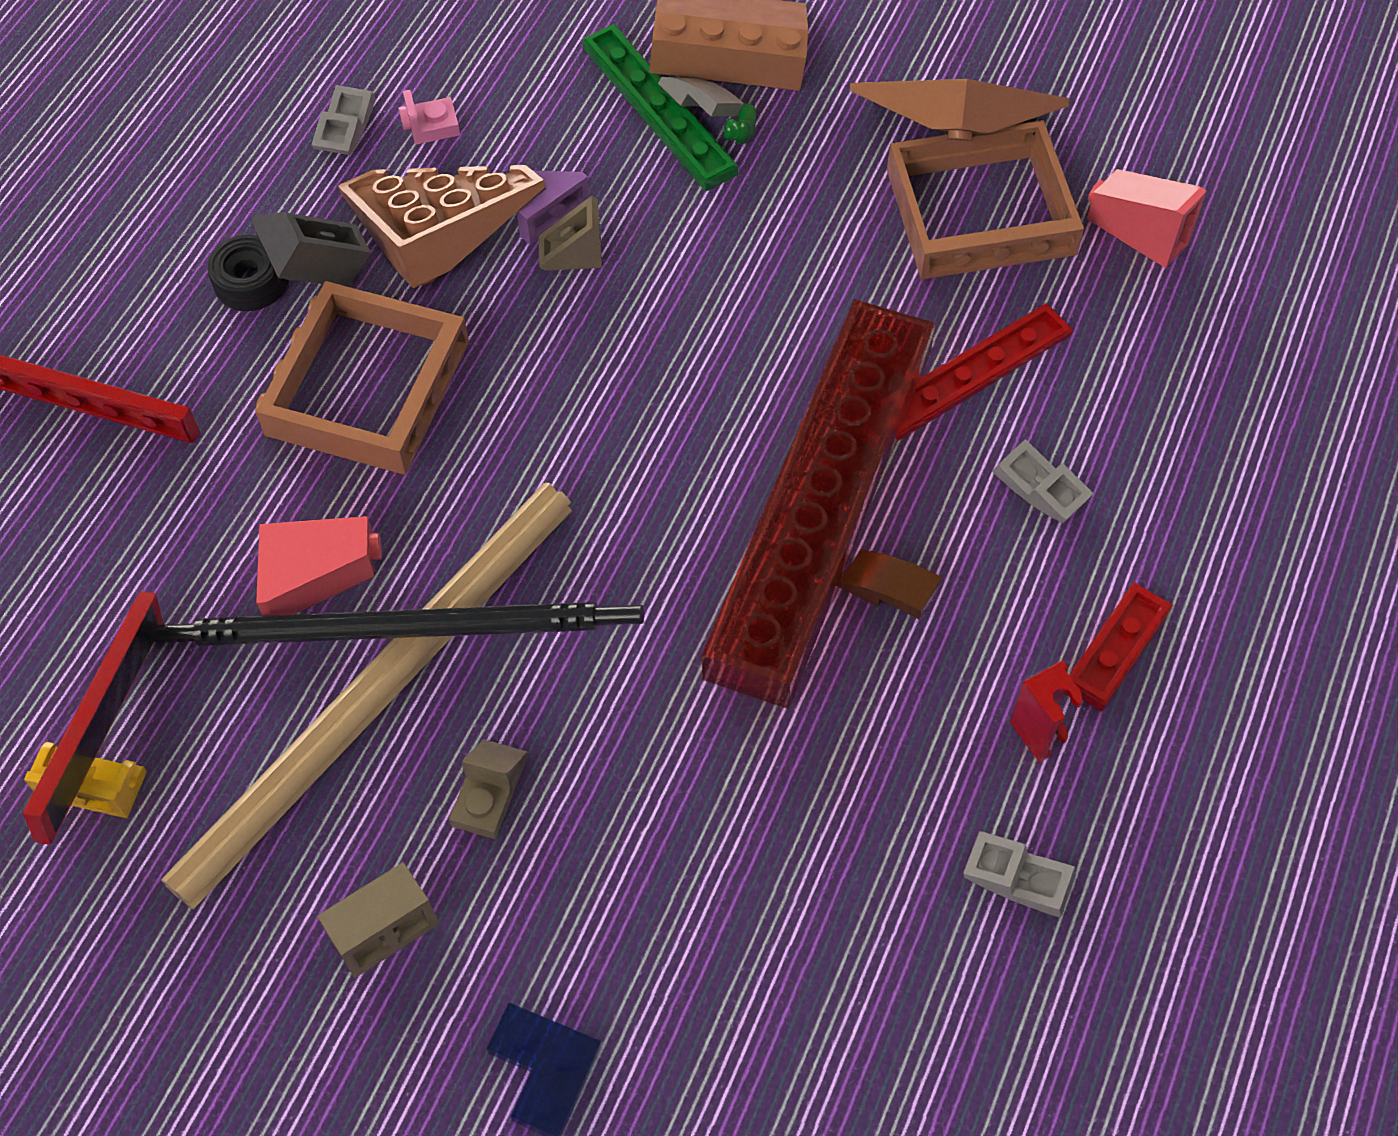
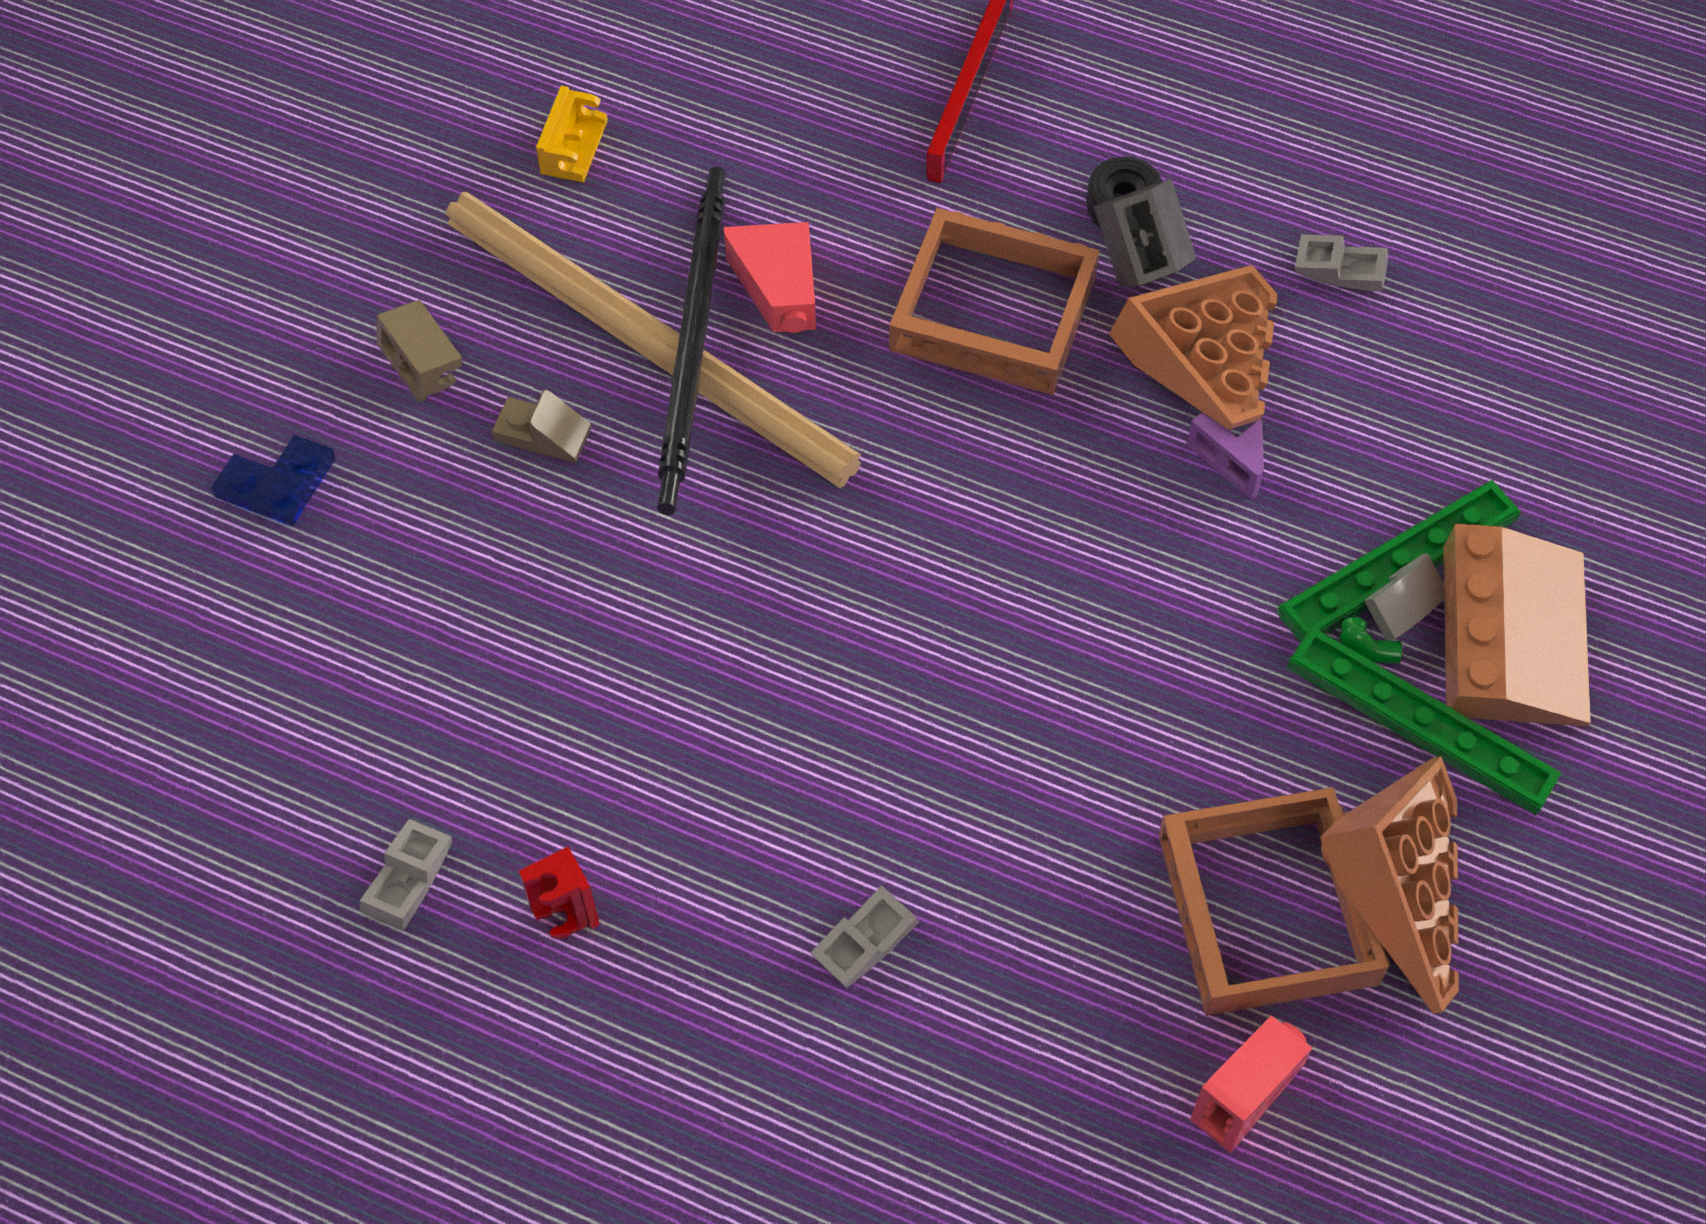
camera: 90 degrees right, 0 degrees up
tile [23,591,164,845] -> none
bright pink bracket [398,90,460,145] -> none
dark tan slope [539,196,602,271] -> none
clear red brick [701,299,935,709] -> none
reddish brown slope [838,549,942,620] -> none
red tile [850,303,1073,455] -> none
red tile [1069,582,1173,712] -> none
none -> green tile [1286,626,1562,816]

